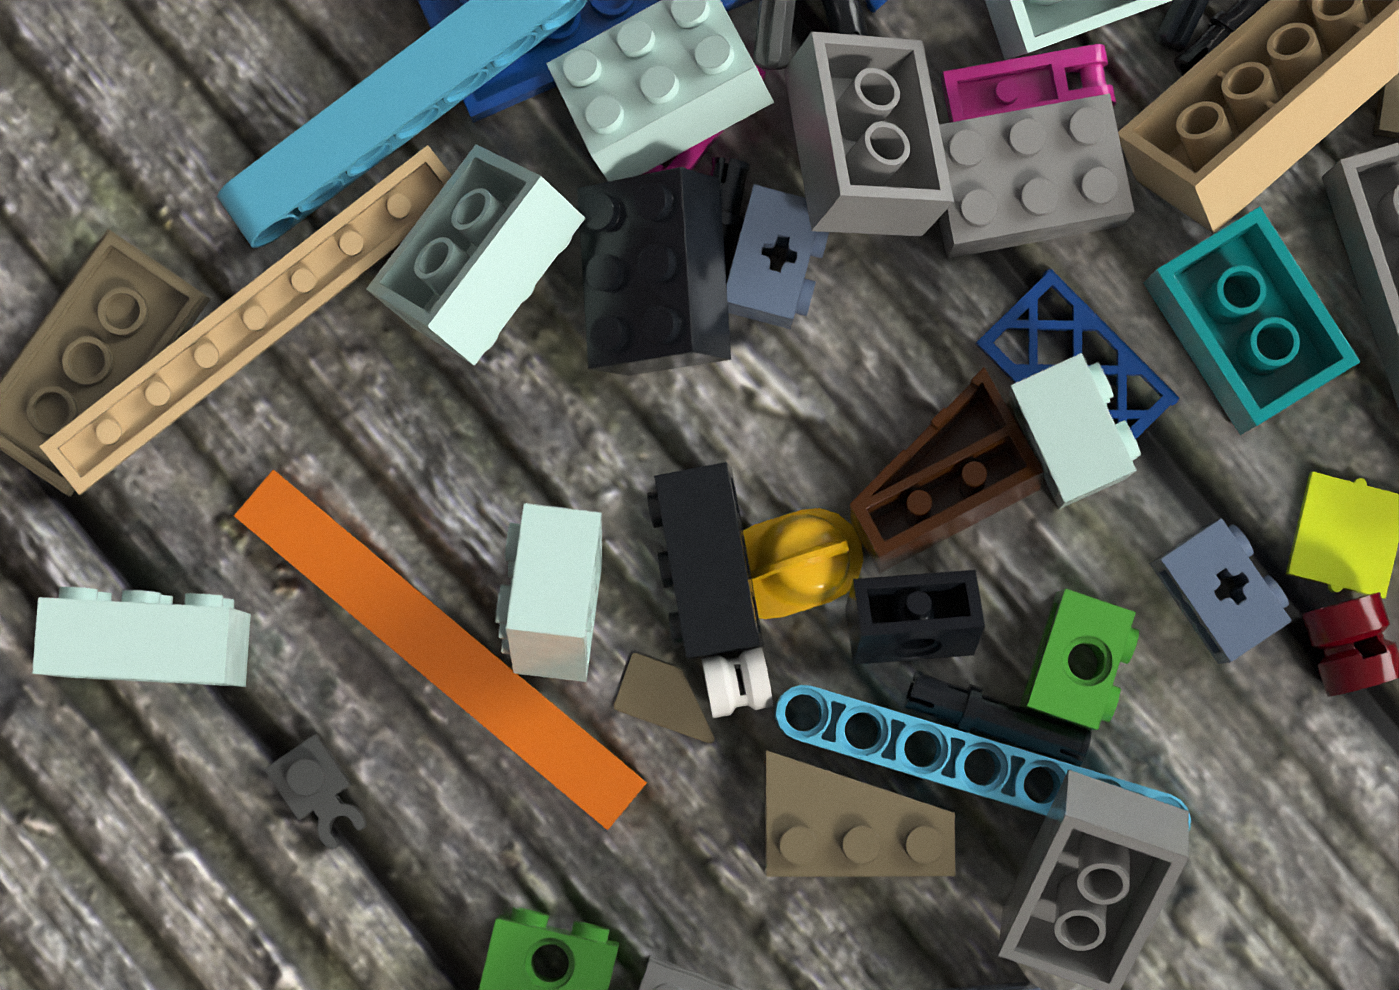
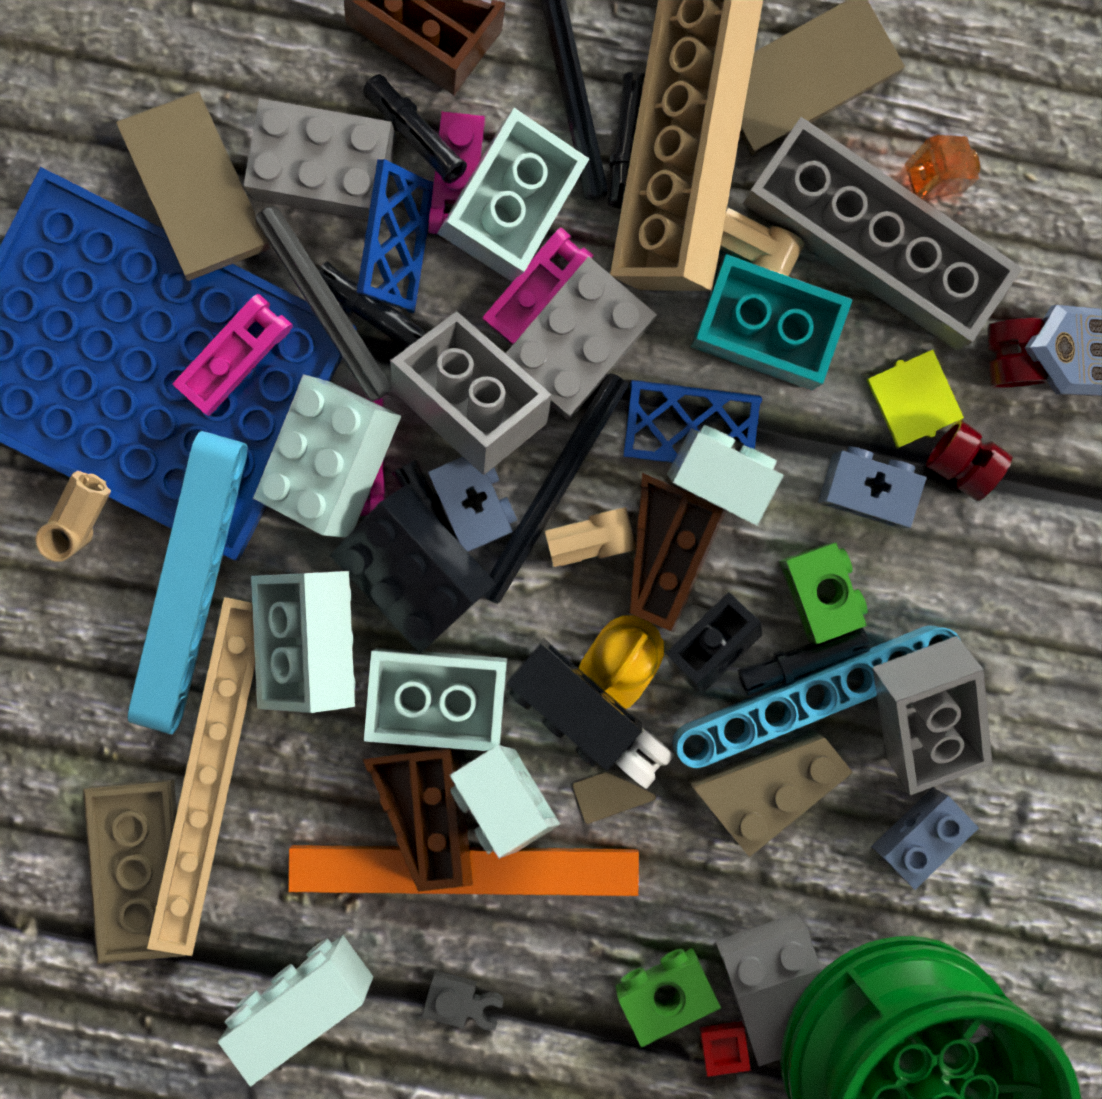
camera: 35 degrees left, 5 degrees up
none -> reddish brown wedge [362,748,473,892]
none -> light aqua brick [364,648,507,751]
none -> black axle [483,373,628,604]
none -> tan piece [545,507,636,567]
none -> tan piece [720,208,805,276]

